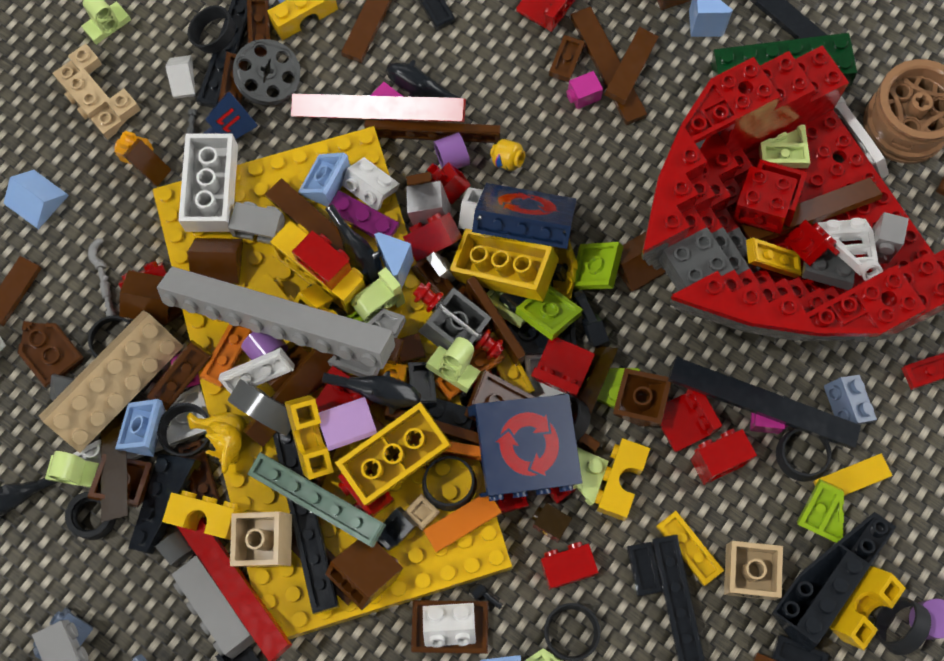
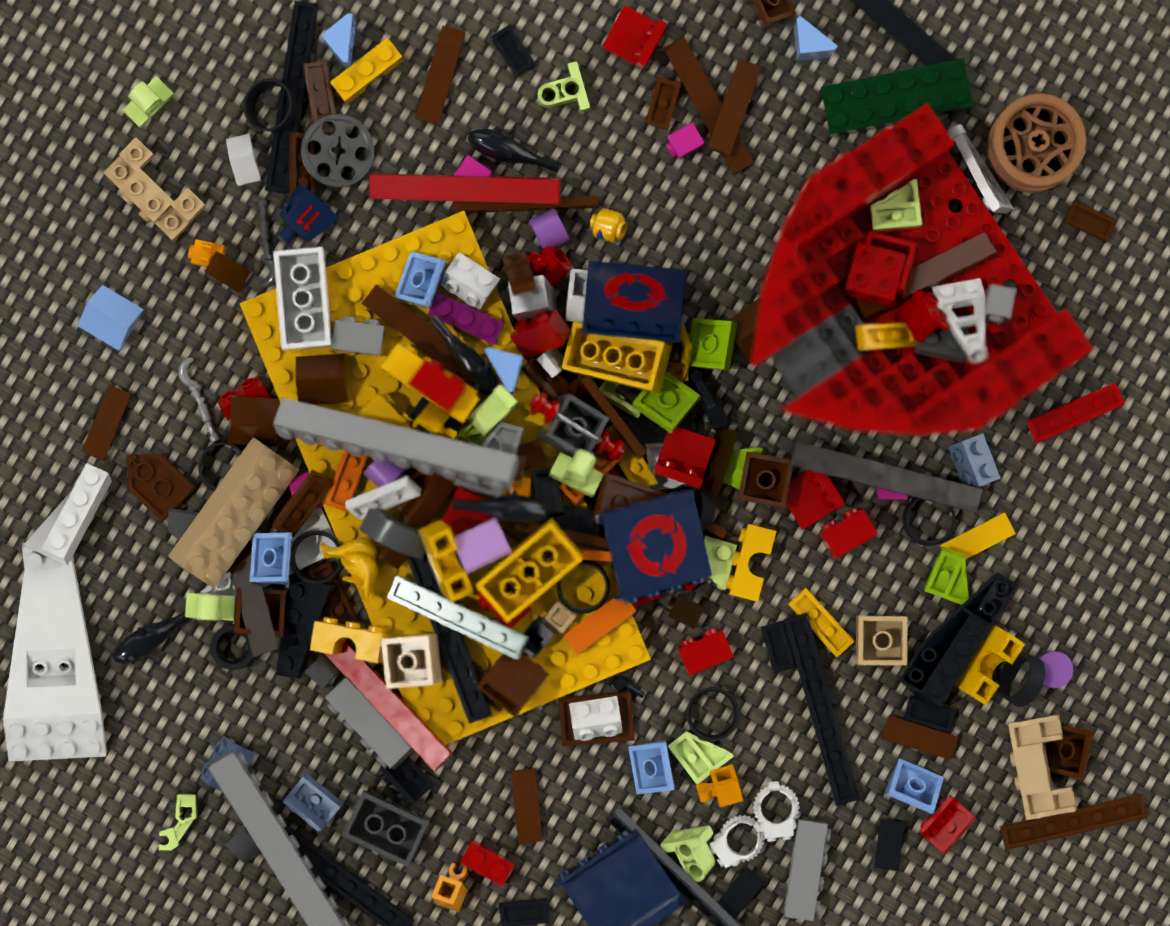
camera: 10 degrees left, 15 degrees up
none -> yellowish green tile [538,61,590,113]

